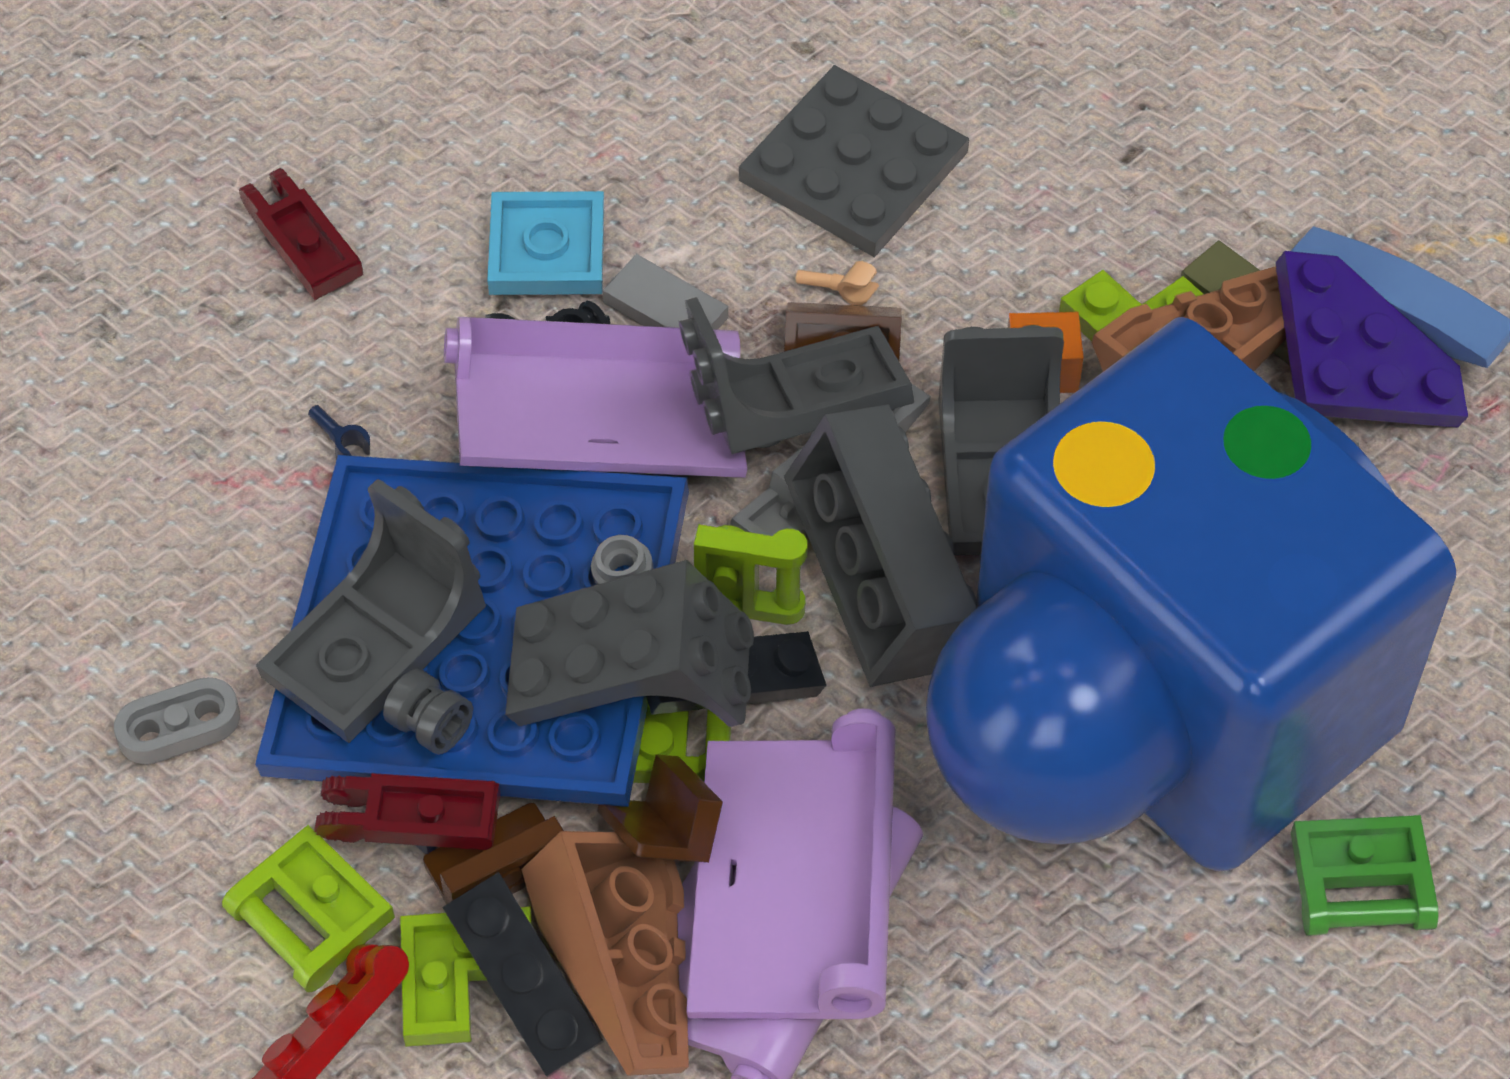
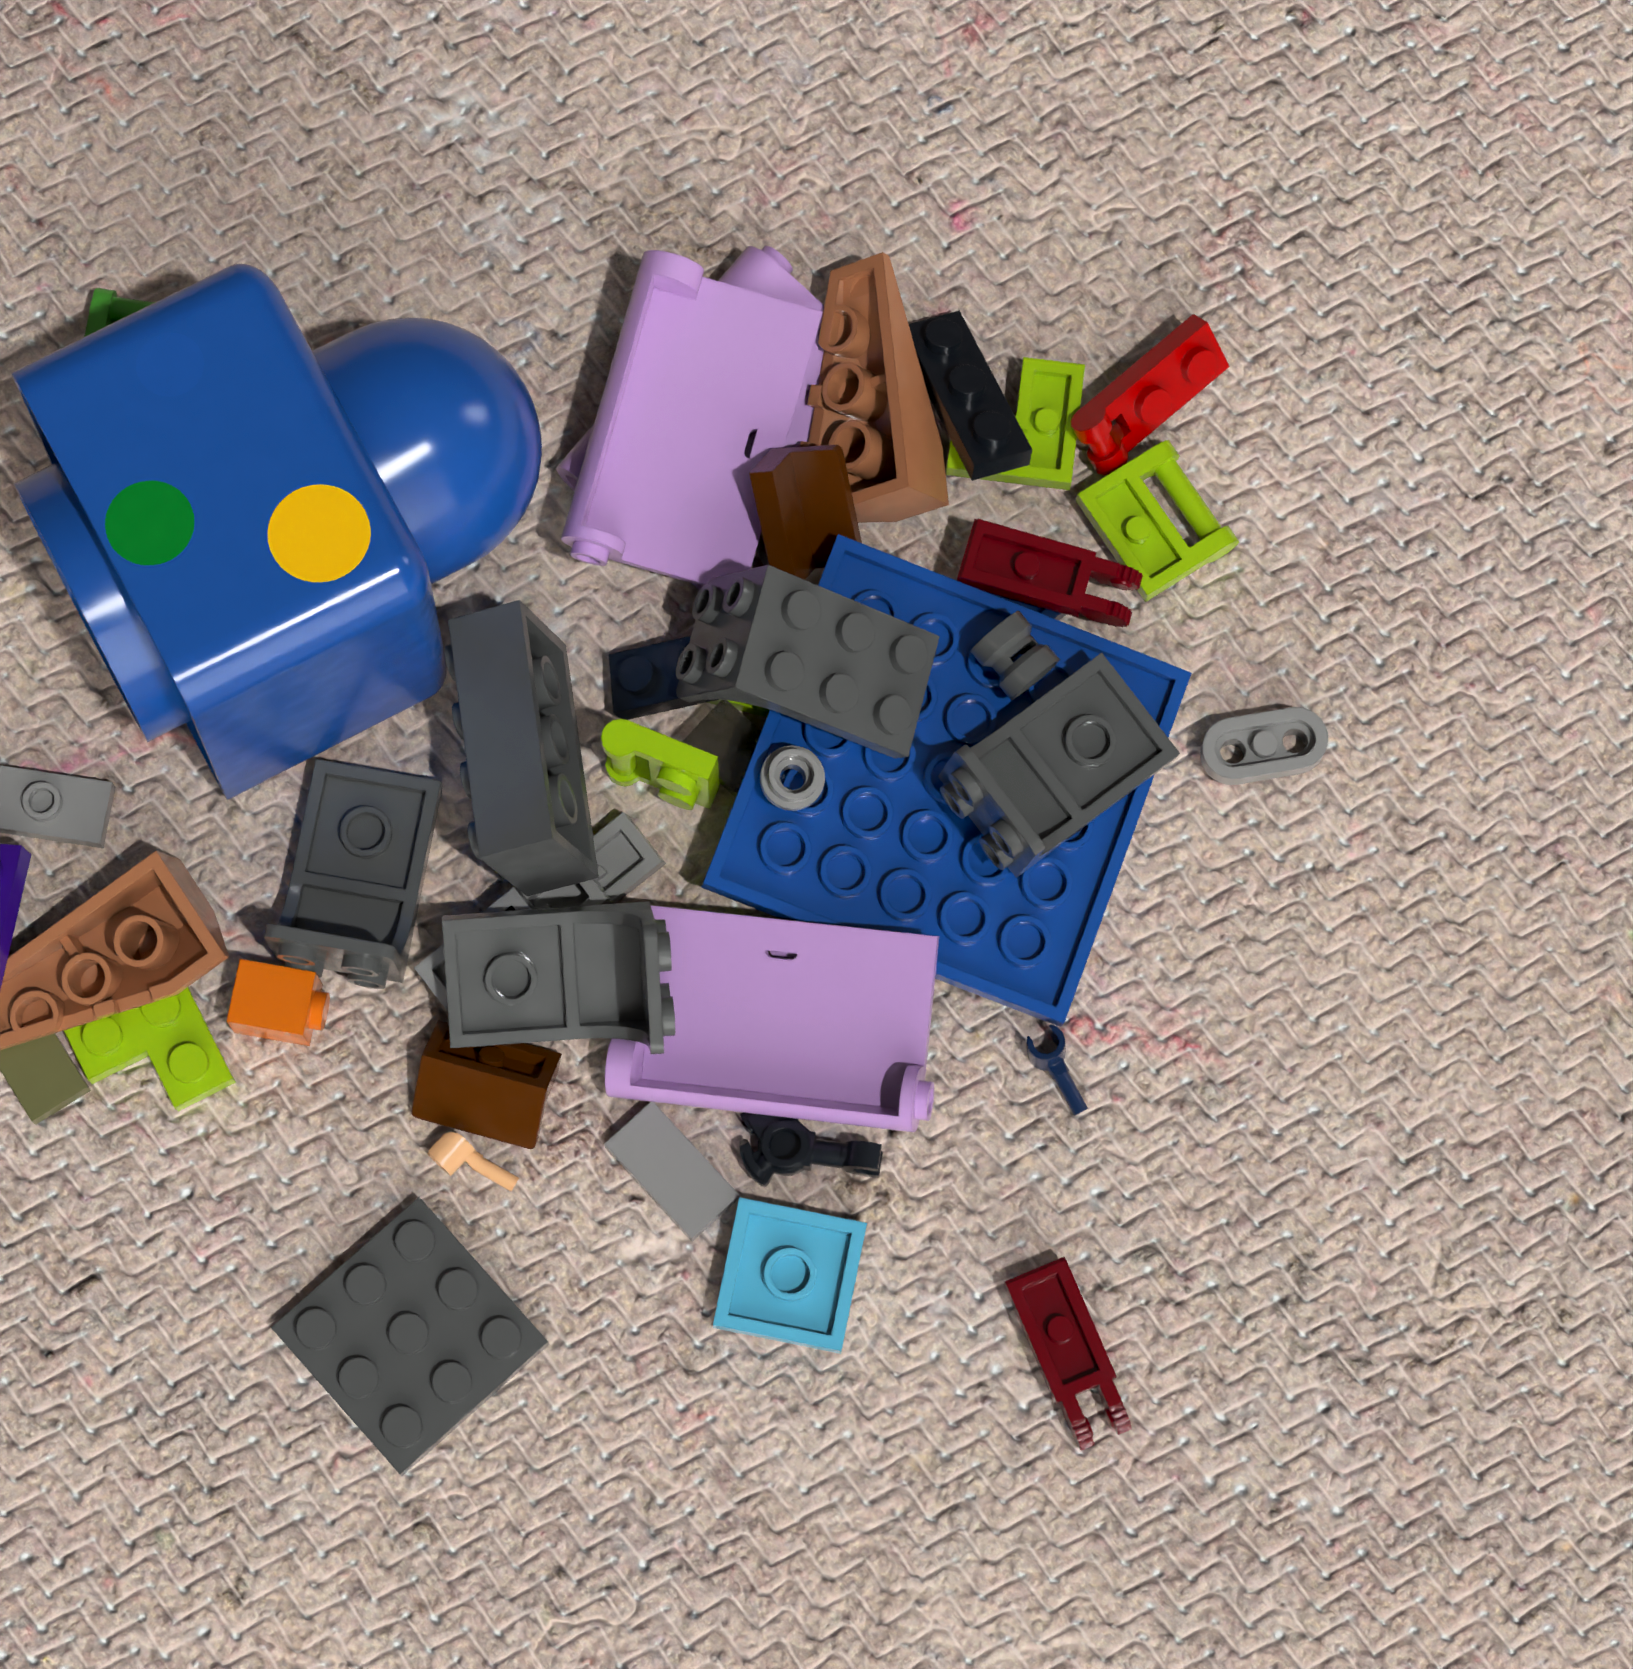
camera: 170 degrees left, 20 degrees up
reddish brown panel [423,803,564,905] -> none

